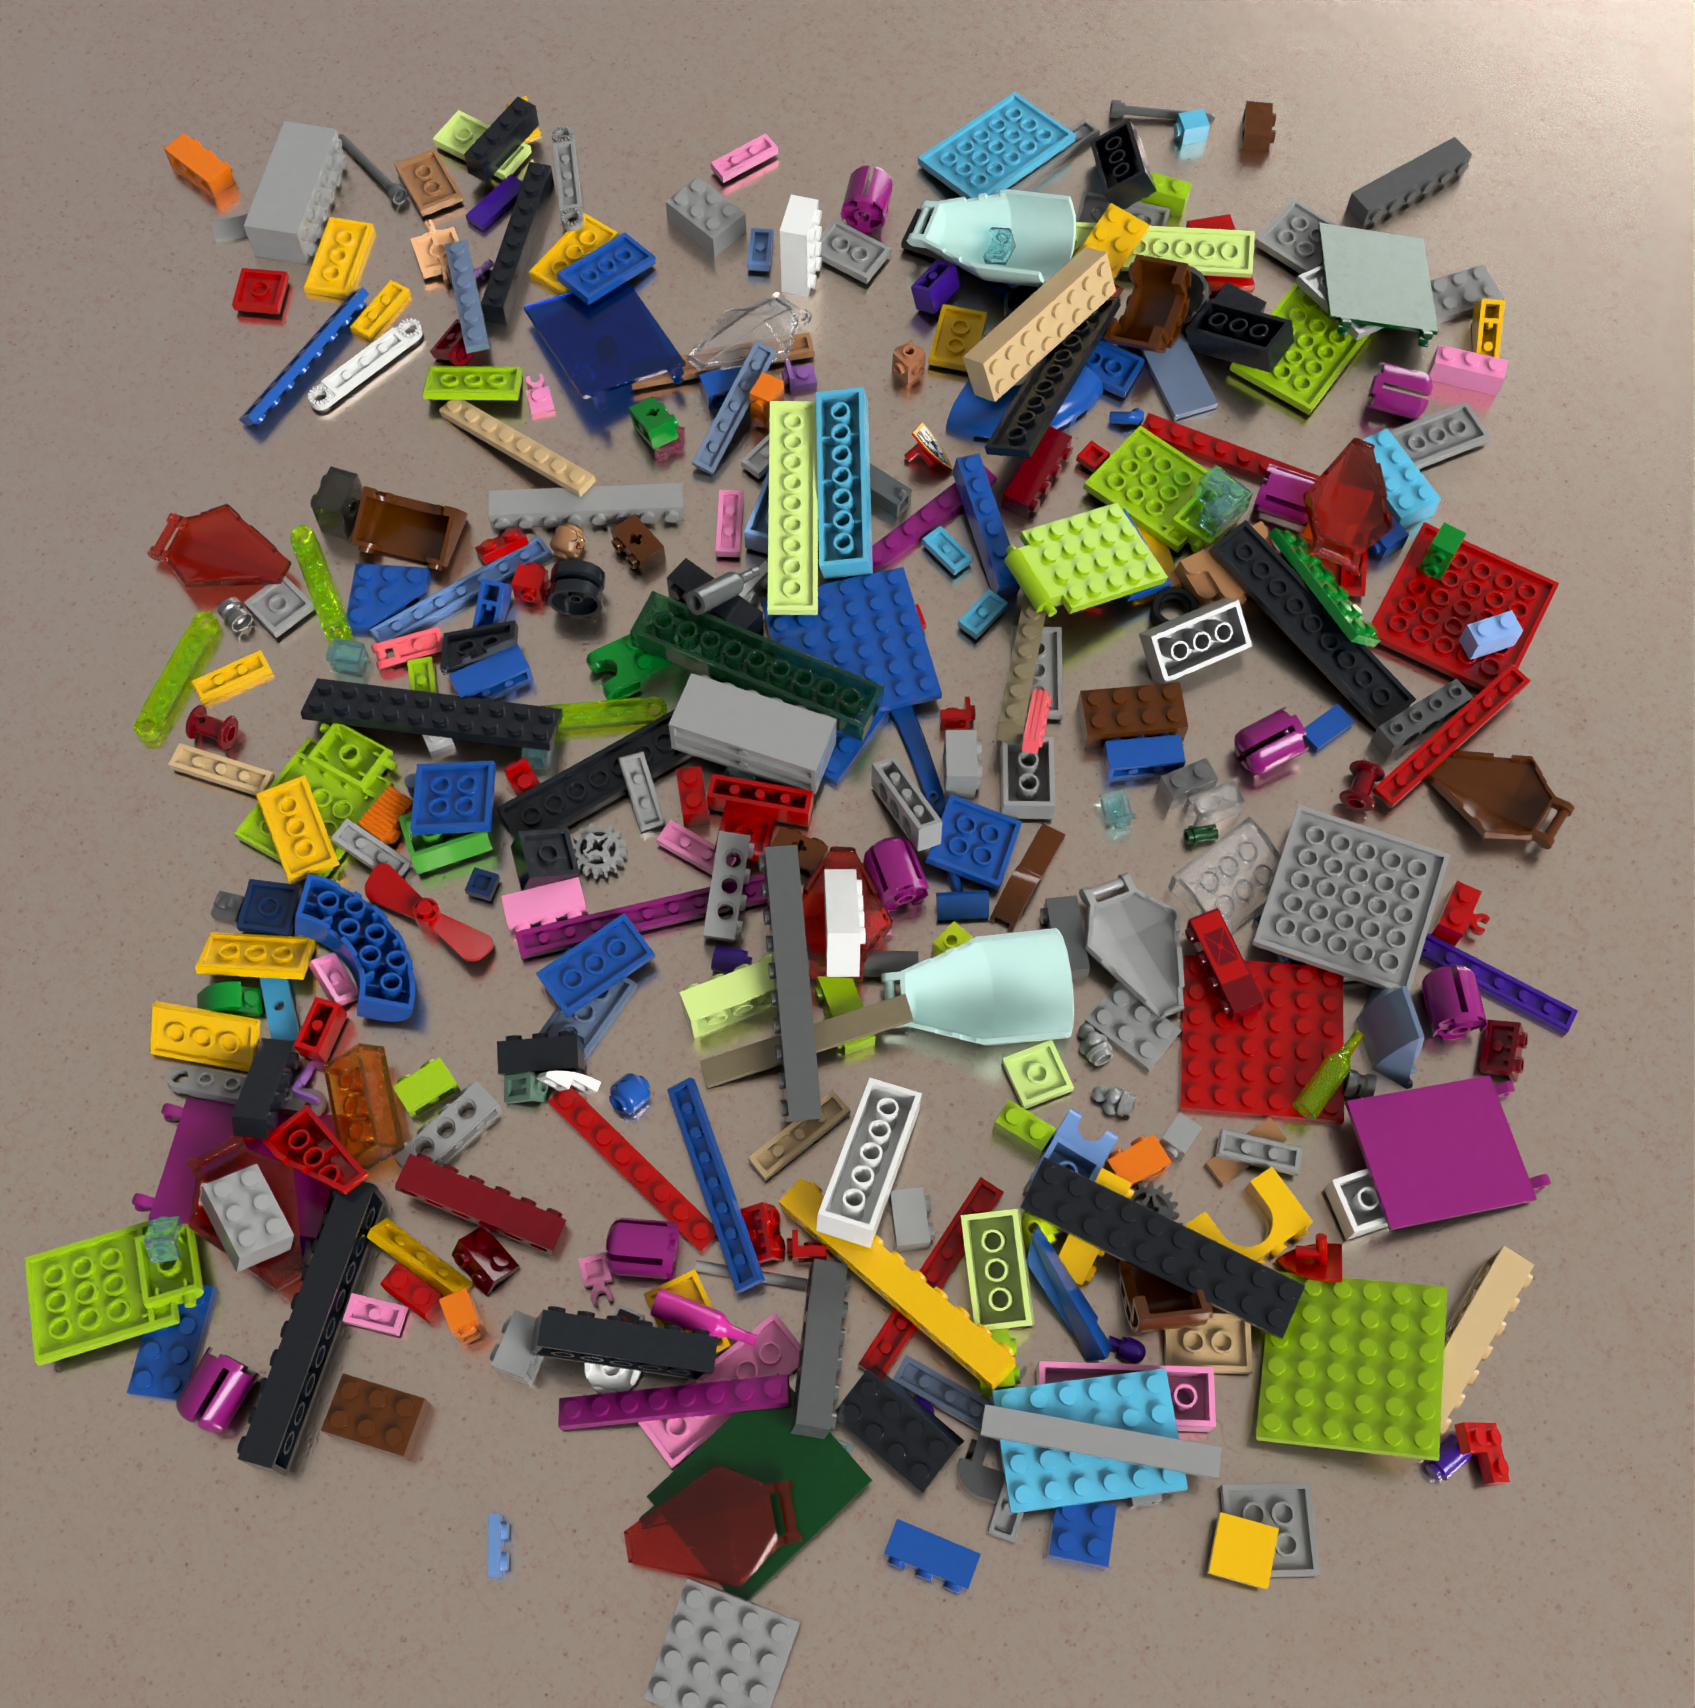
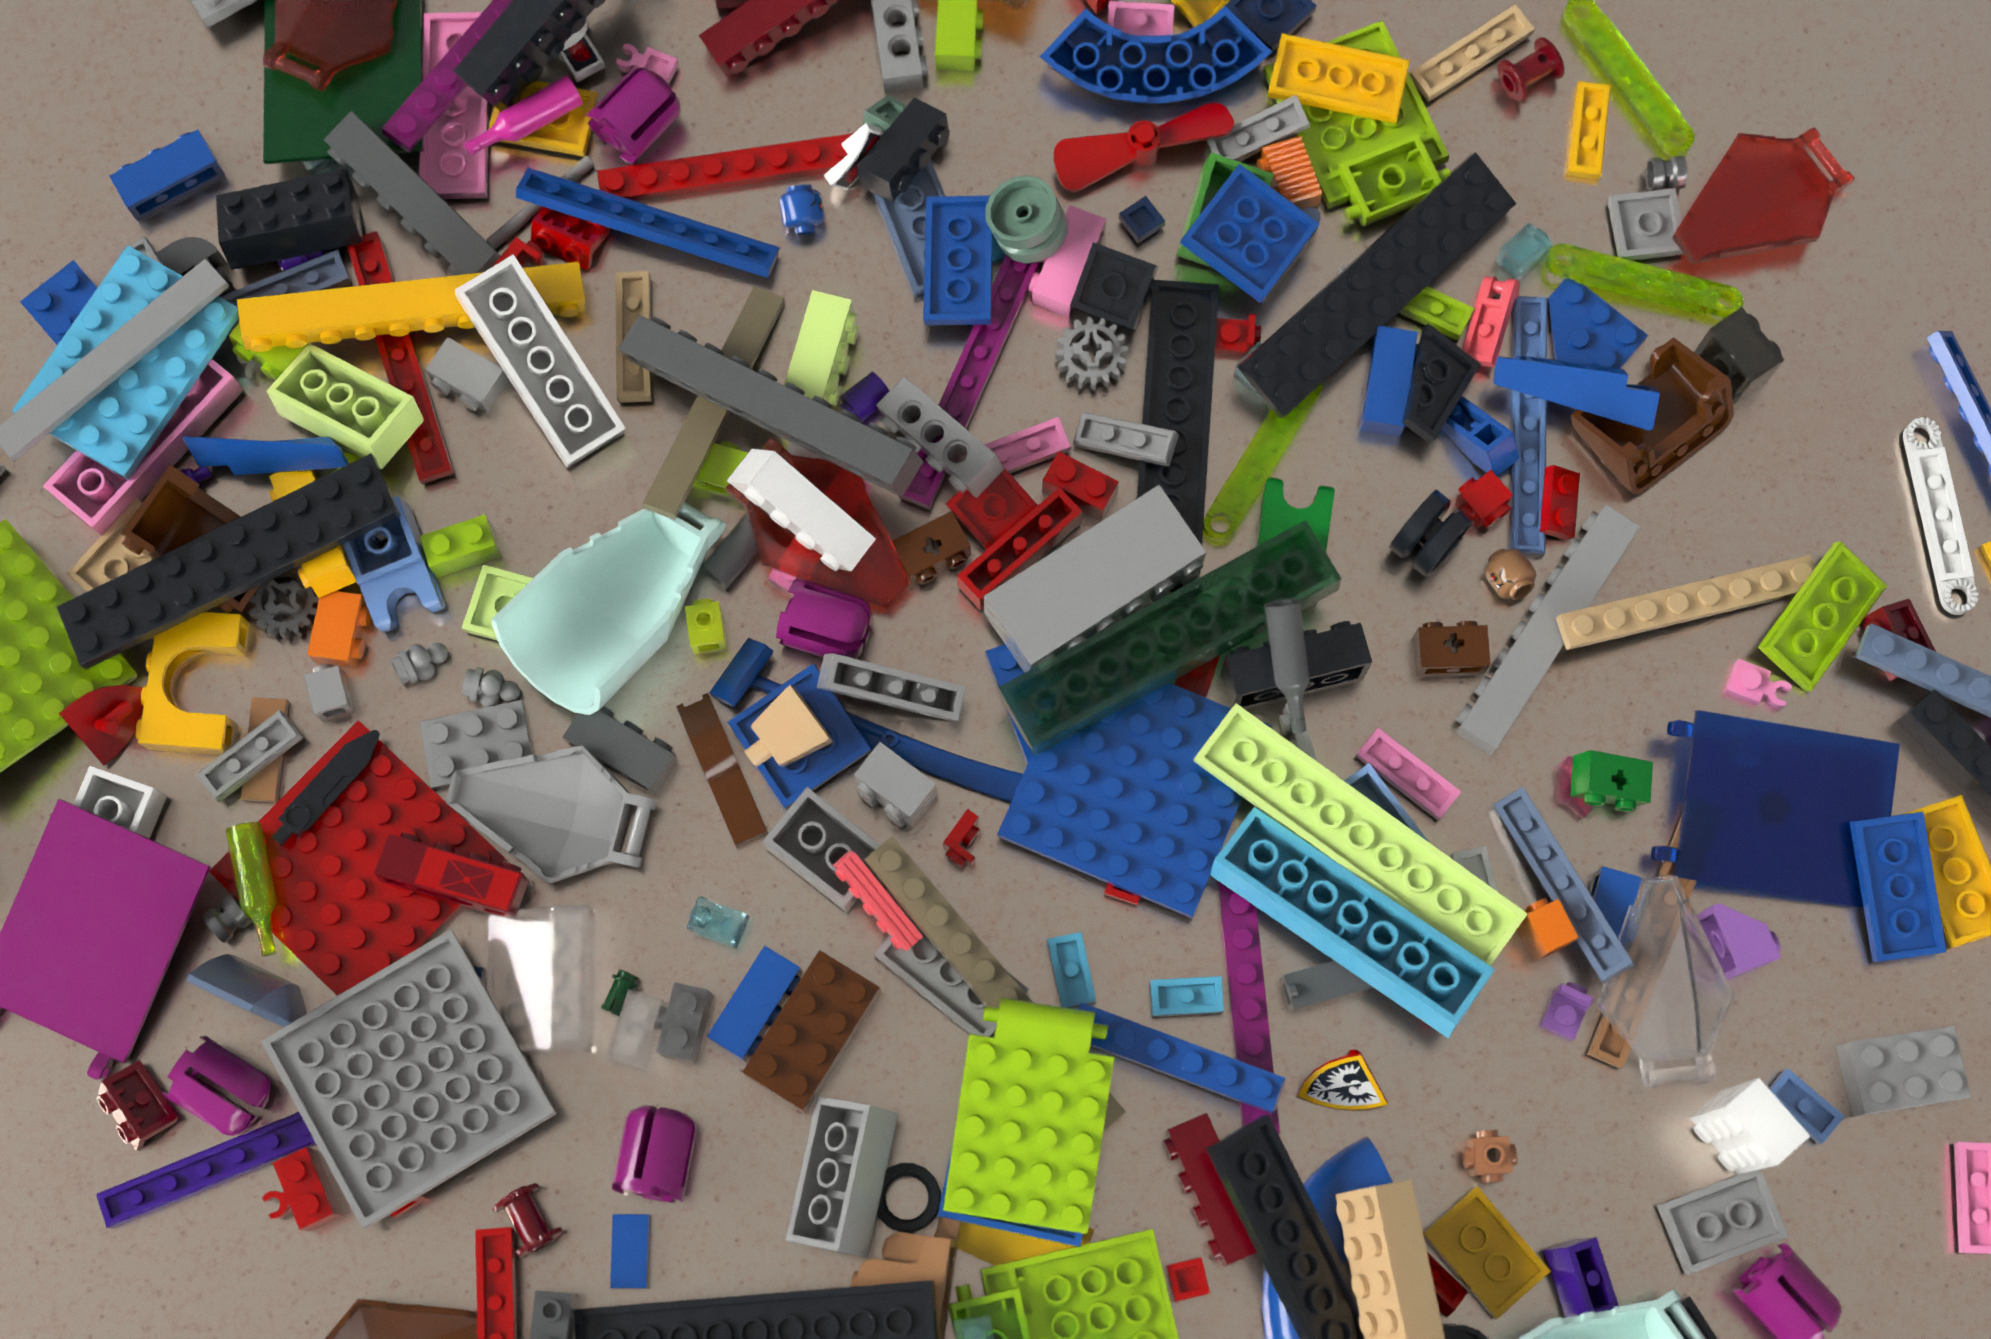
camera: 130 degrees right, 10 degrees up
none -> black piece [272,730,380,846]
none -> tan torso [744,685,834,767]
none -> sand green wheel [985,175,1068,264]
none -> blue wedge [1493,355,1660,431]
none -> medium lavender slope [1695,903,1781,982]

